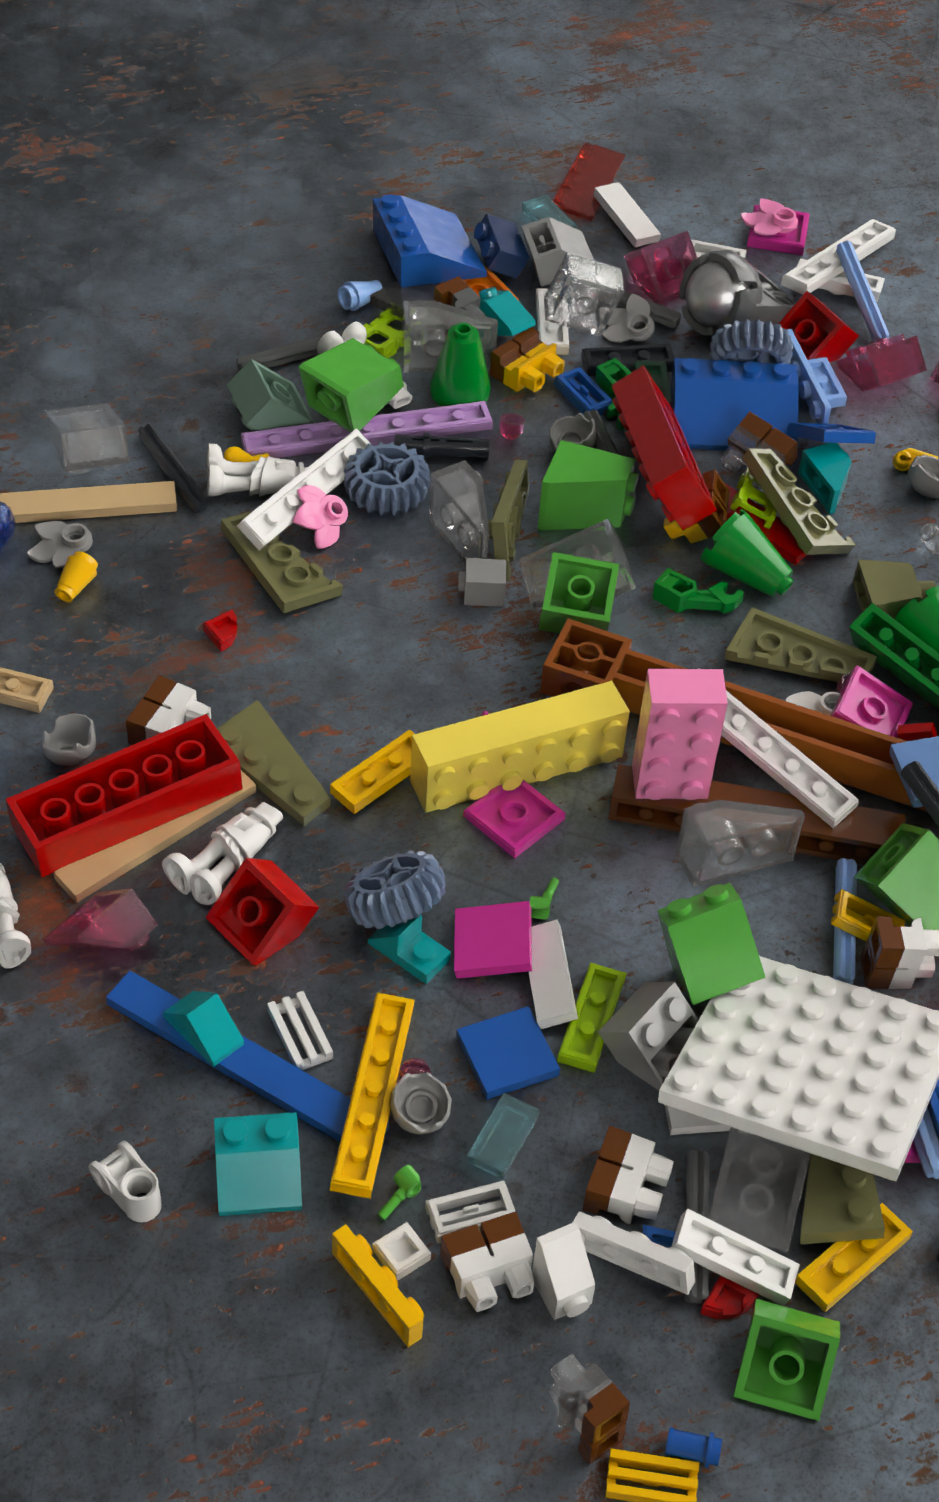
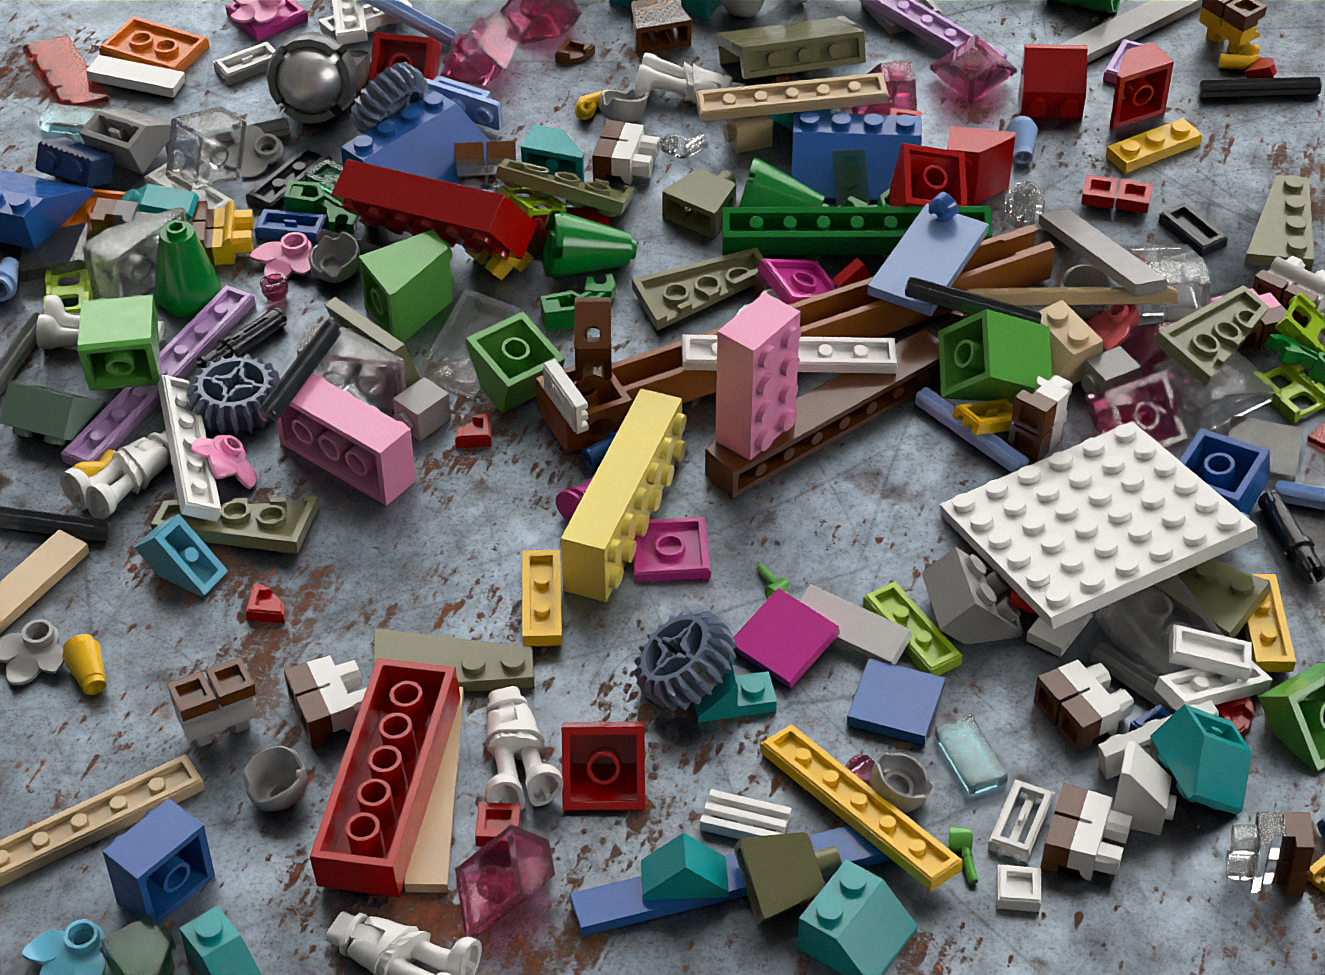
camera: 45 degrees left, 5 degrees down
yellow plate [332,1224,424,1348] -> none
clear pink slope [624,231,697,305] -> none
bright green slope [657,883,765,1005] -> none
clear slope [676,800,805,887] -> none
blue tile [787,422,876,444] -> none
none -> orange tile [99,16,210,72]
none -> medium azure slope [134,514,228,596]
none -> reddish brown hips [167,657,258,748]
none -> bright pink plate [249,232,312,282]
none -> black axle [258,320,341,424]
none -> bright pink brick [277,373,416,506]
none -> red tile [455,412,492,448]
none -> red plate [475,802,521,847]
none -> white tile [543,359,589,434]
none -> reddish brown torso [574,297,612,388]
none -> white hips [592,119,660,185]
none -> olive torso [733,832,842,926]
none -> teal slope [1150,704,1252,815]
none -> white tile [1169,624,1252,681]

